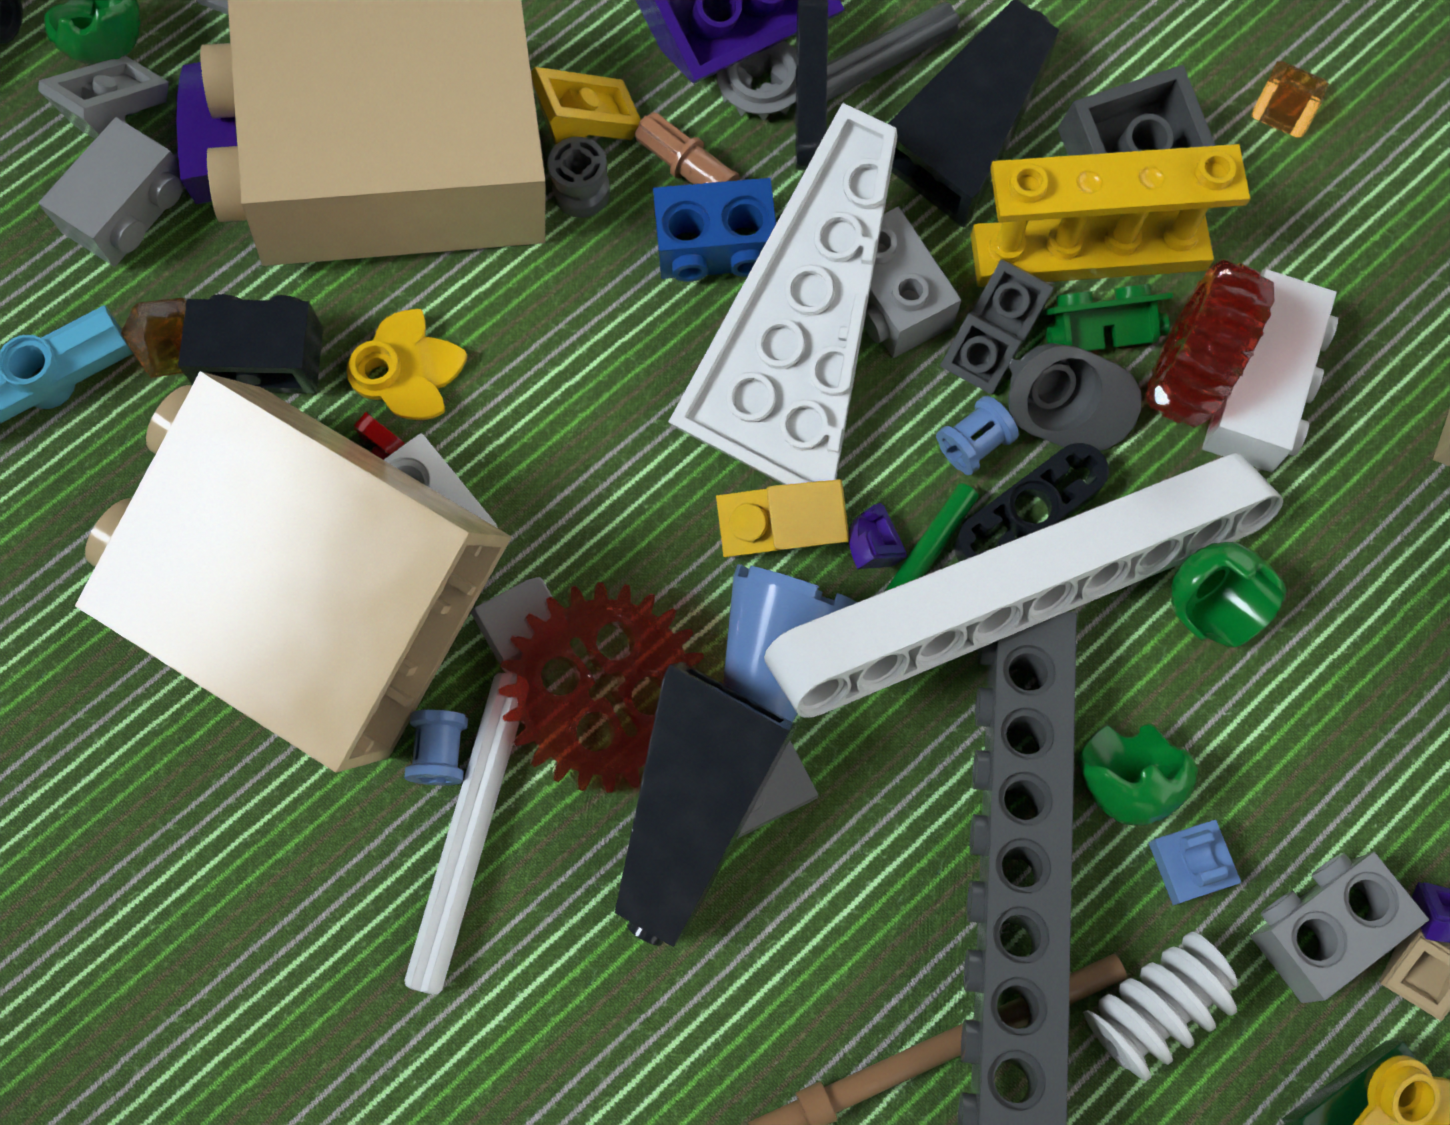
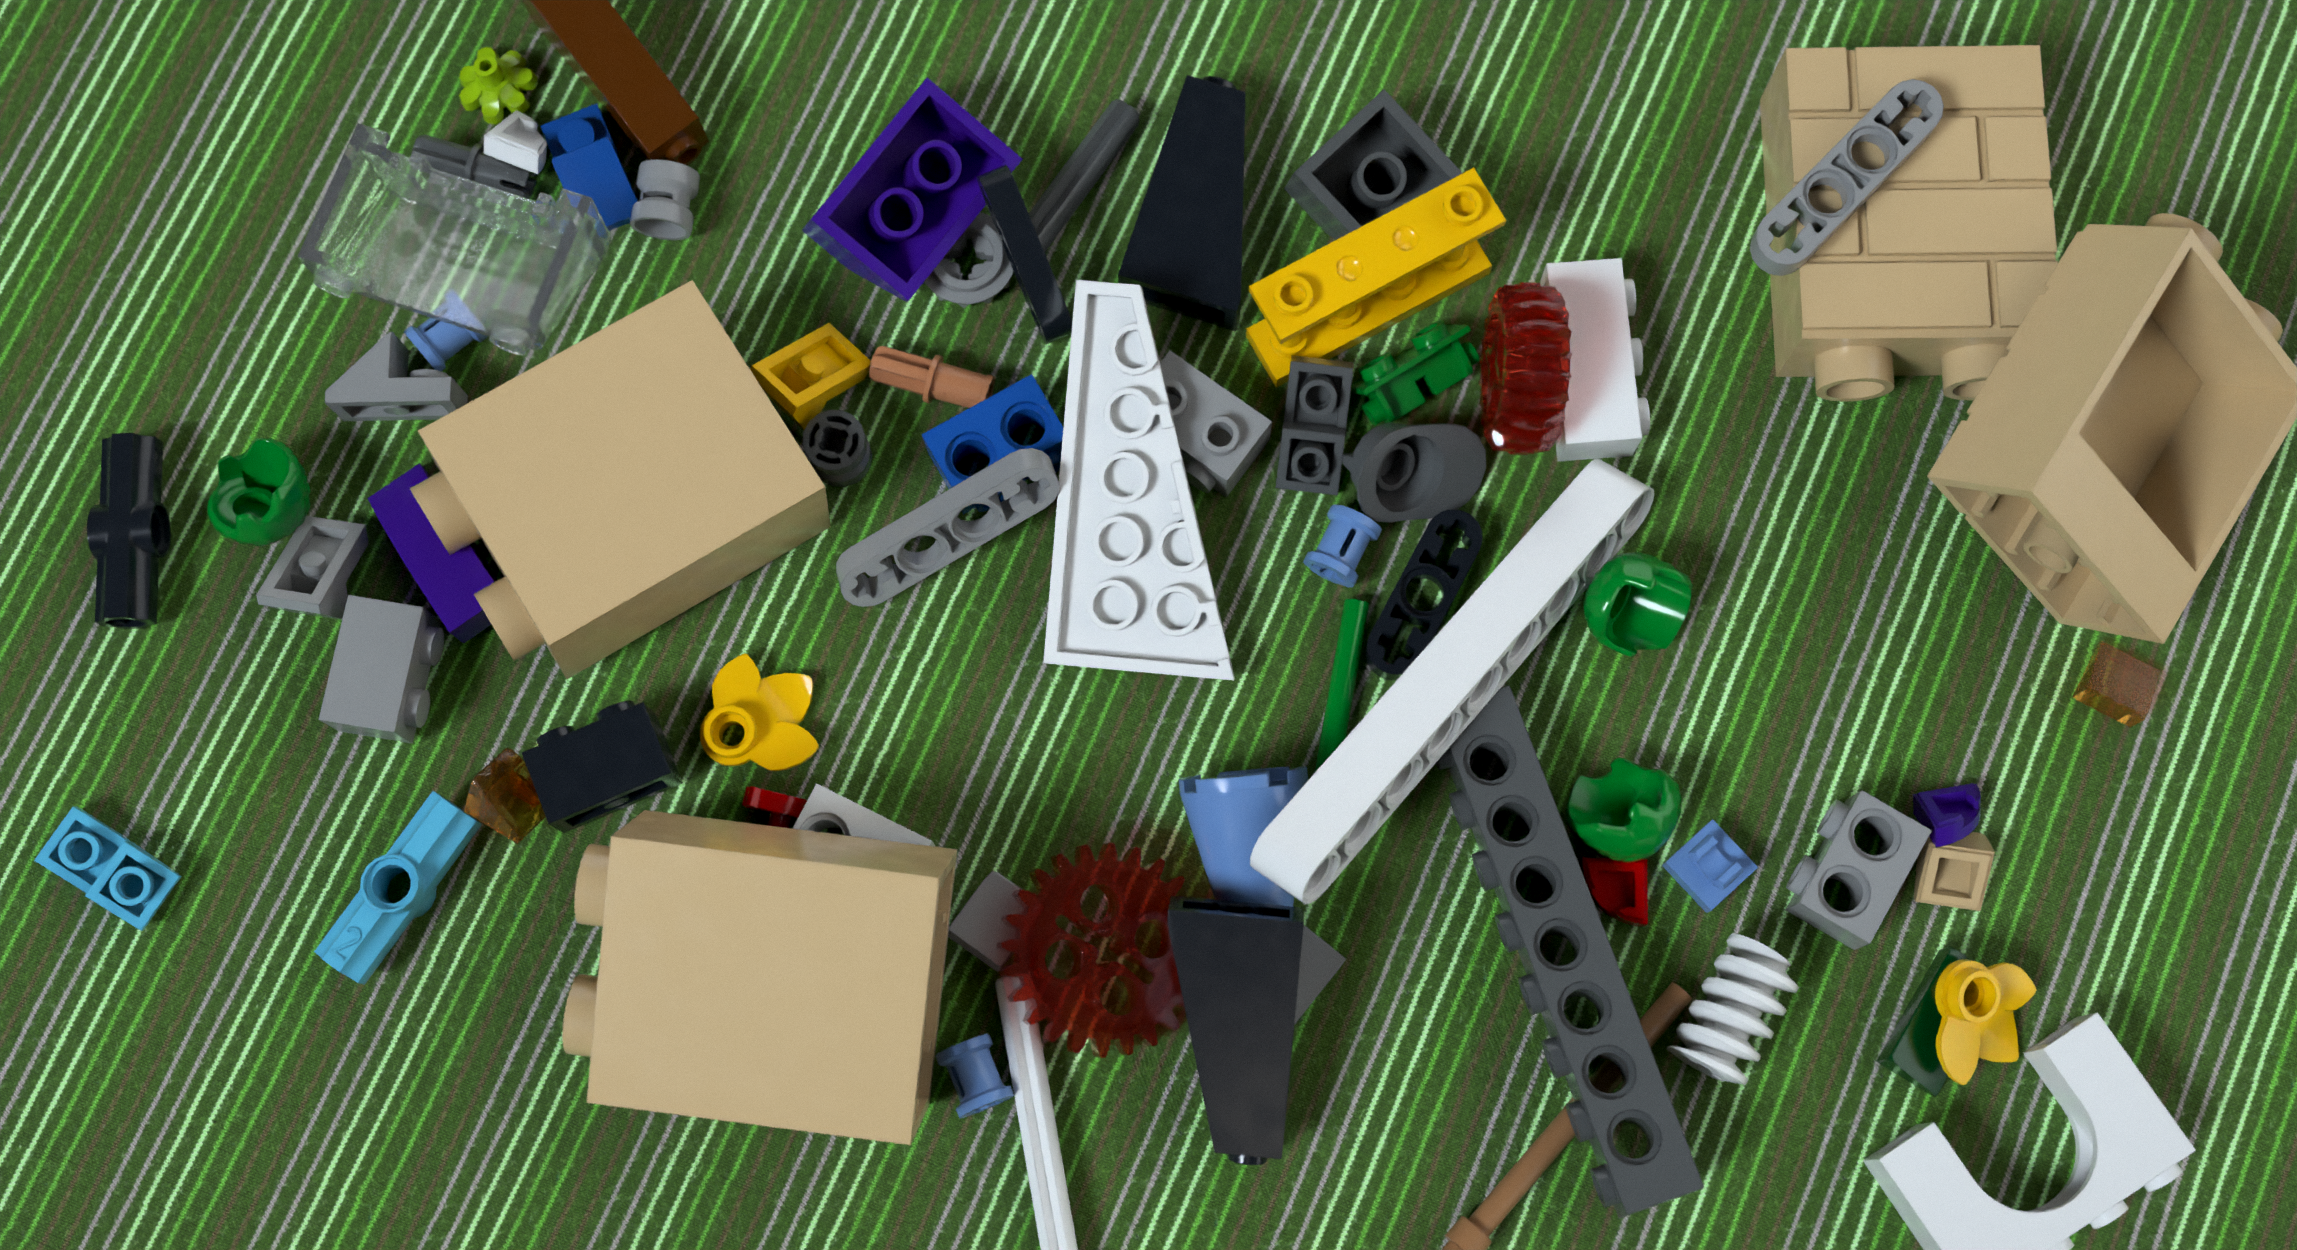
camera: 20 degrees left, 5 degrees up
yellow slope [716,479,849,557] -> none
dark purple tile [849,503,907,569] -> none
clear orange slope [1251,61,1329,138] -> none
none -> light grey beam [836,448,1060,607]
none -> red tile [1579,858,1648,927]

